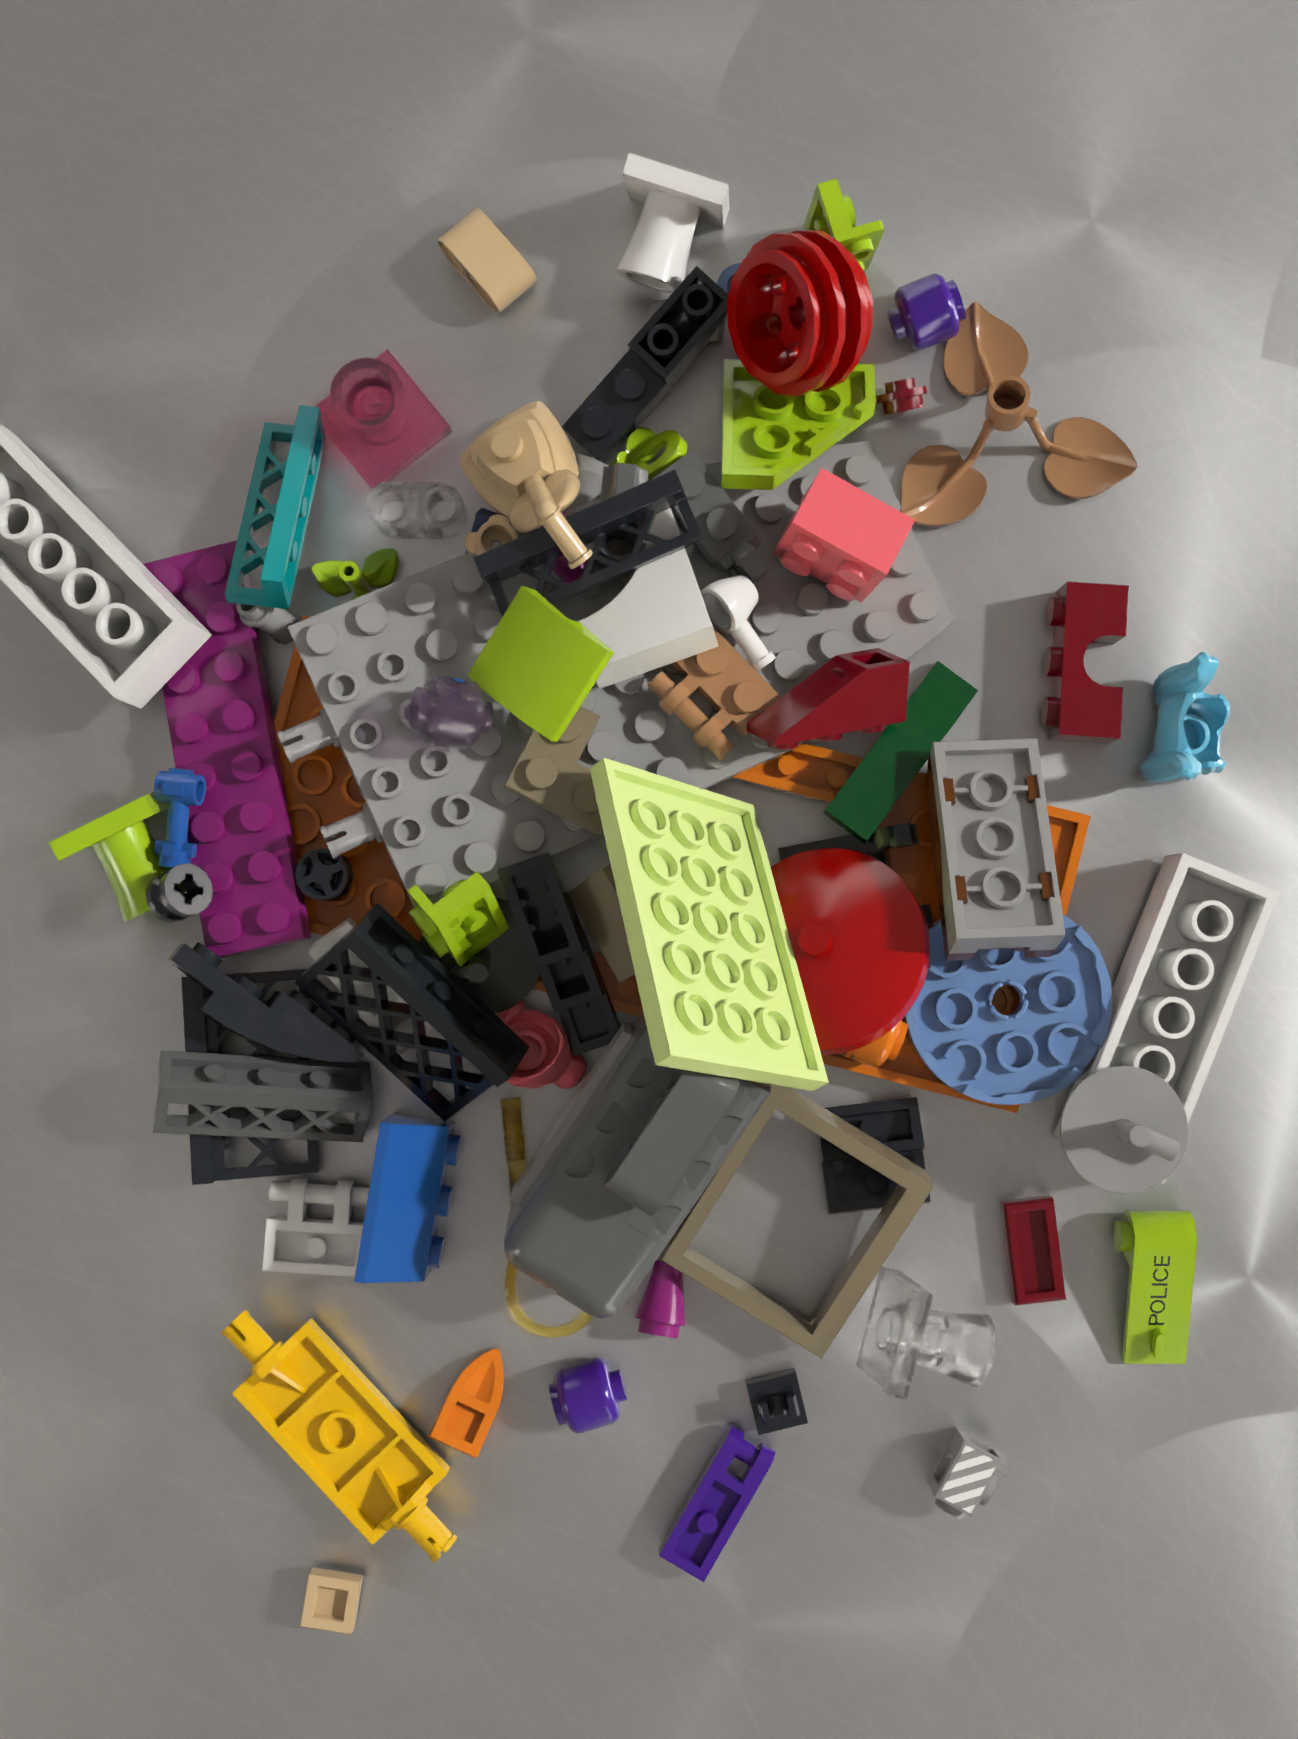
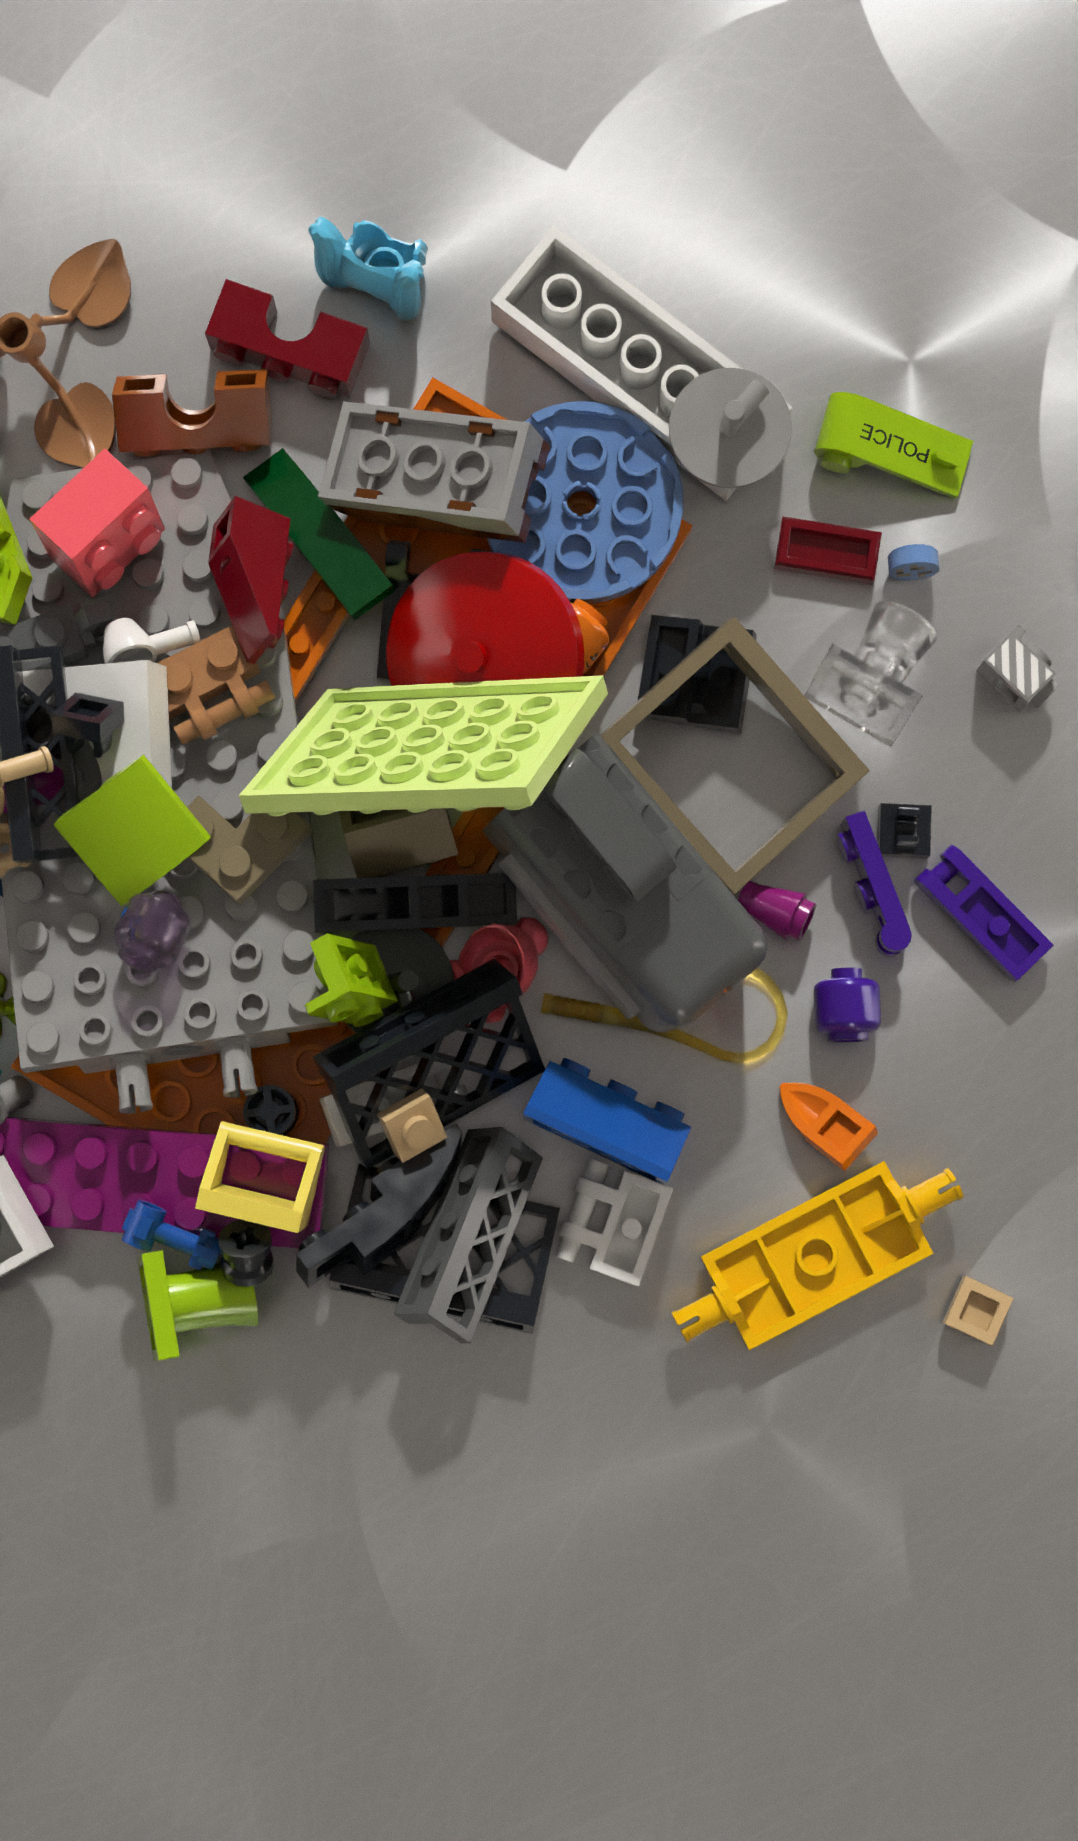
camera: 75 degrees left, 5 degrees down
none -> black tile [51,692,124,758]
none -> dark orange arch [112,369,273,457]
none -> light yellow tile [195,1121,325,1233]
none -> tan plate [377,1088,447,1163]
none -> dark purple plate [836,810,912,957]
none -> medium blue tile [887,544,940,581]

